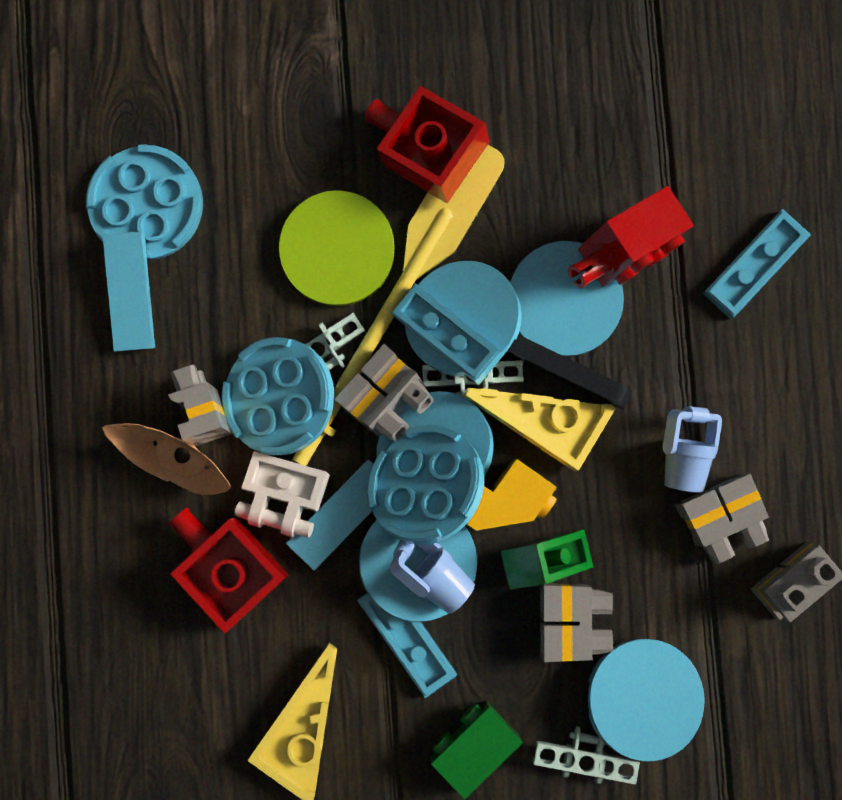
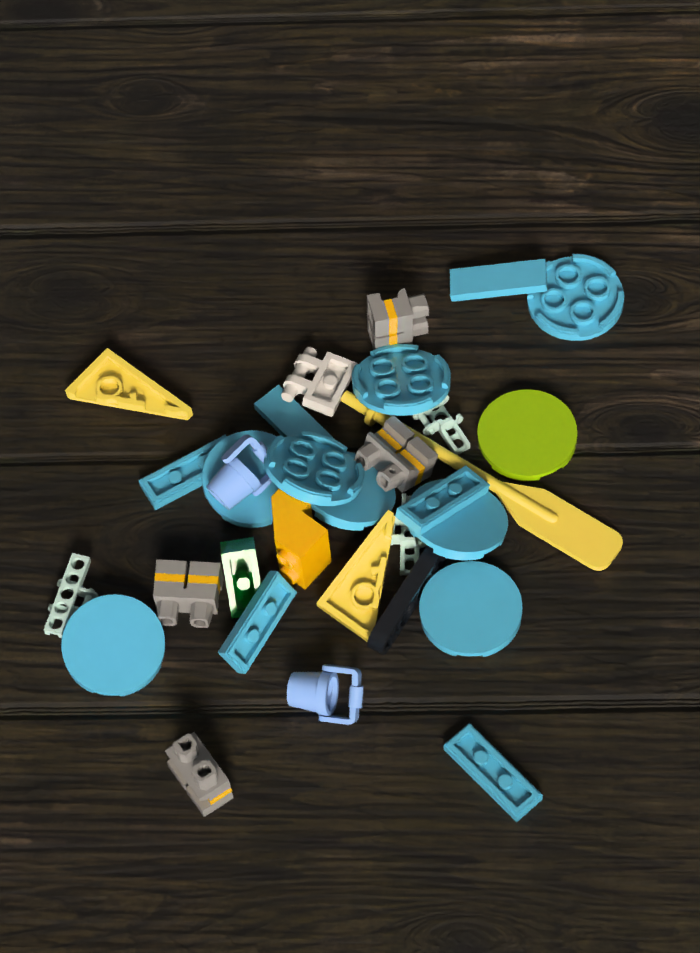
camera: 105 degrees right, 25 degrees down
light nougat piece [102,423,231,495] -> none
red brick [169,508,289,634] -> none
red brick [365,86,490,204] -> none
green brick [430,701,523,800] -> none
red brick [568,186,694,289] -> none
light grey hips [674,473,769,564] -> none
none -> medium azure tile [217,570,297,674]

